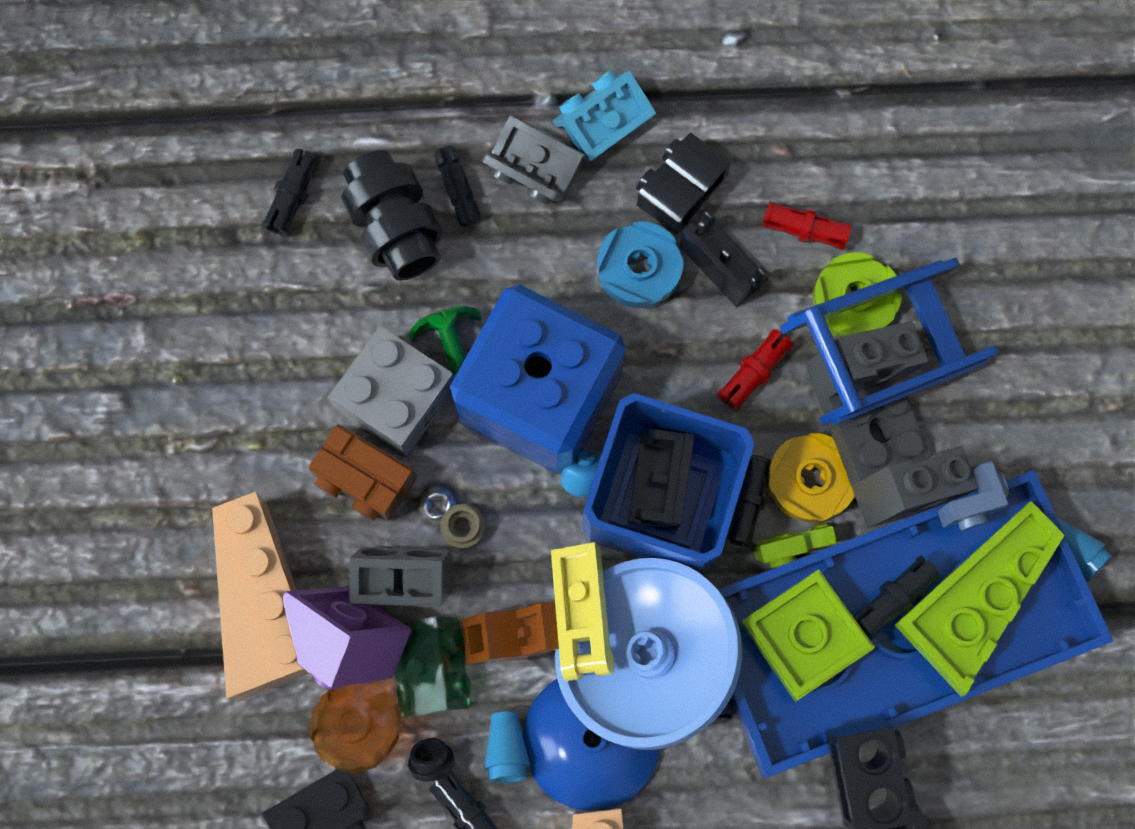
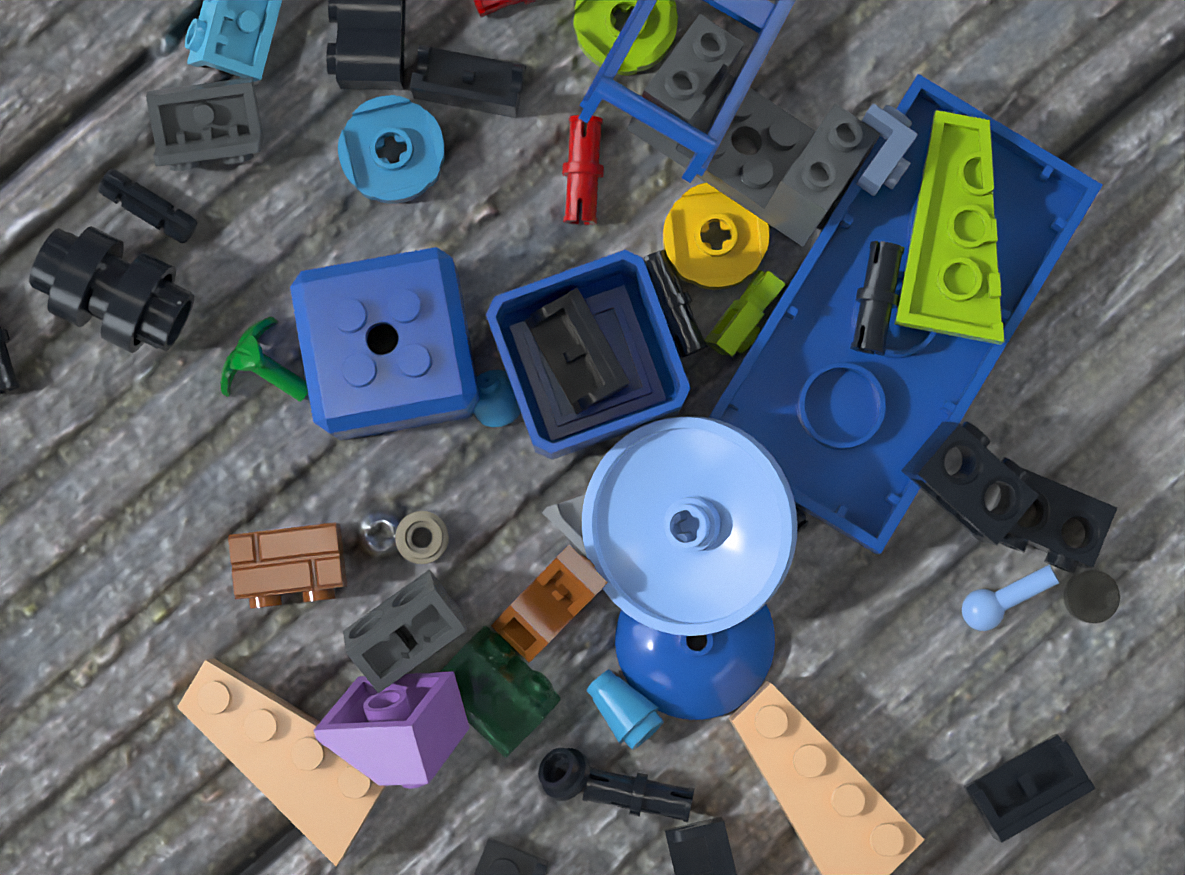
camera: 40 degrees left, 10 degrees up
clear orange tile [309,681,402,773] -> none
light grey brick [328,326,454,457] -> none
light yellow plate [551,542,614,681] -> none
lime plate [741,570,875,702] -> none
dark azure cone [1057,517,1112,582] -> none

